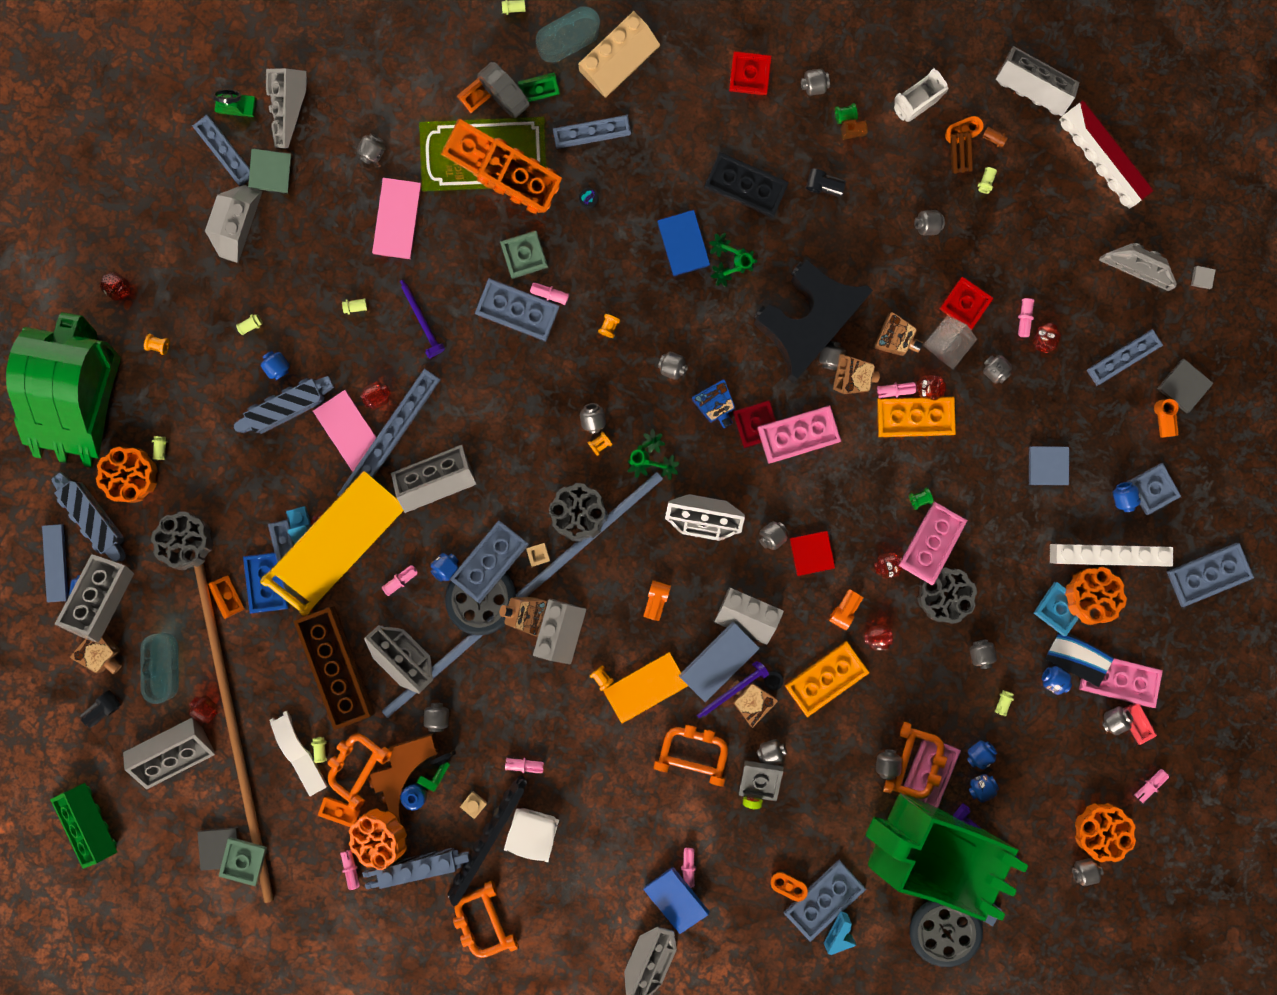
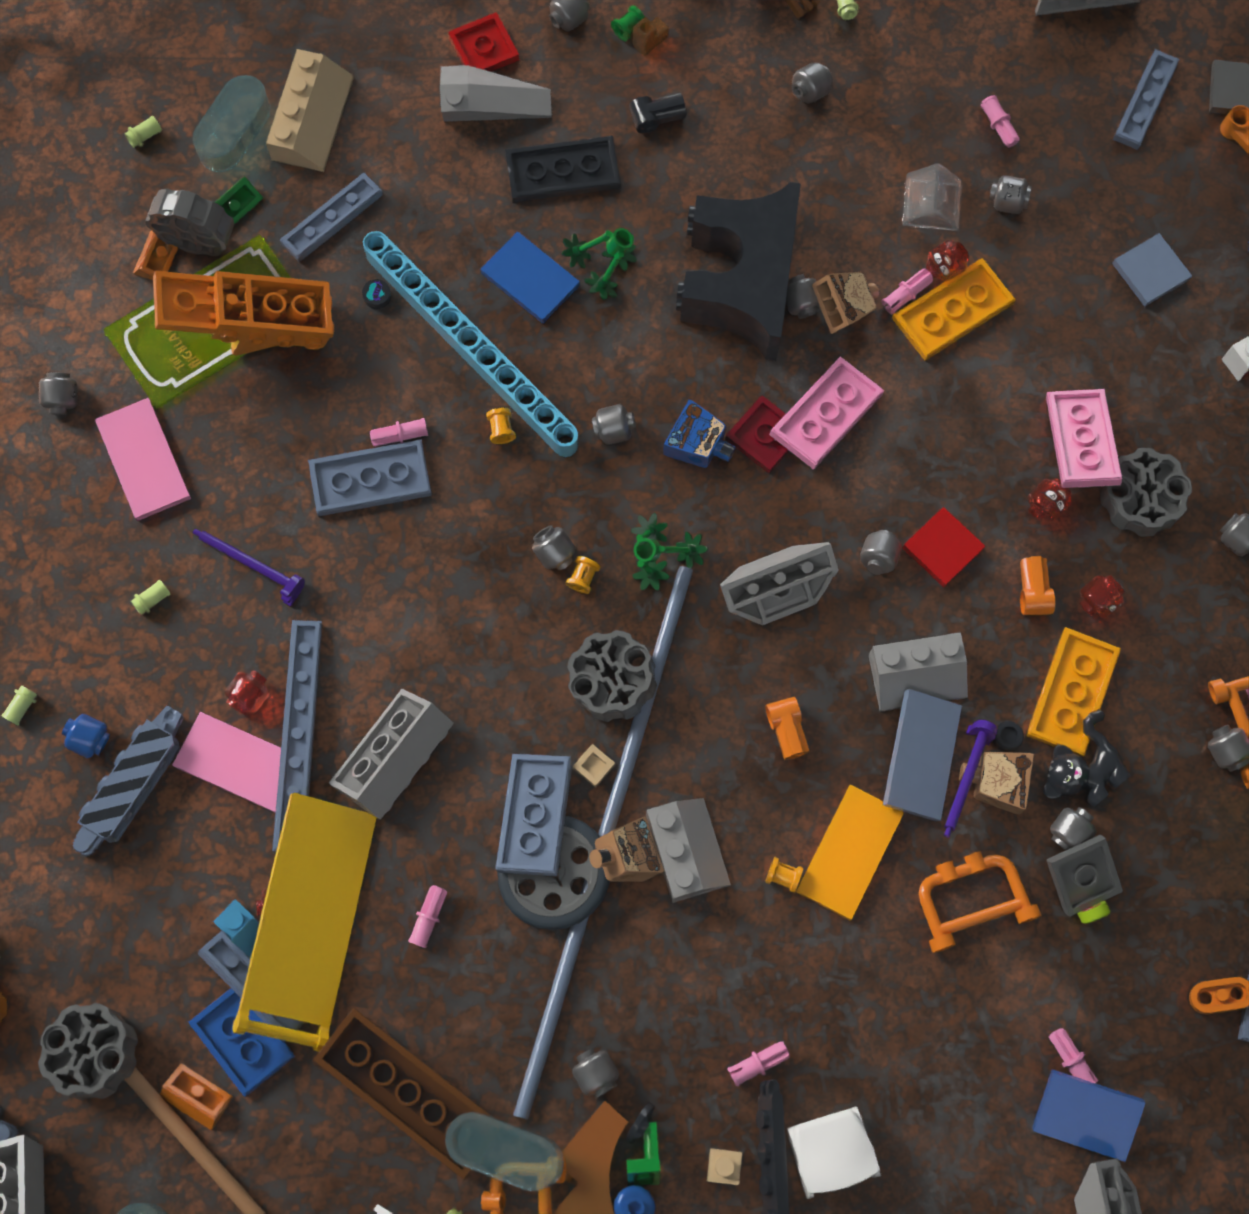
camera: 30 degrees left, 15 degrees down
light grey wedge [364,625,433,694] -> none
blue head [430,553,459,582] -> none
sand green tile [500,230,548,279] -> none
torso [873,312,923,356] -> none
green bush [909,487,934,510] -> none
red tile [939,277,993,330] -> none
clear red head [1032,323,1061,353] -> none
none -> medium azure beam [363,231,579,457]
none -> light grey wedge [440,66,552,122]
none -> clear light blue plant [445,1112,564,1191]
none -> black animal [1043,709,1131,808]

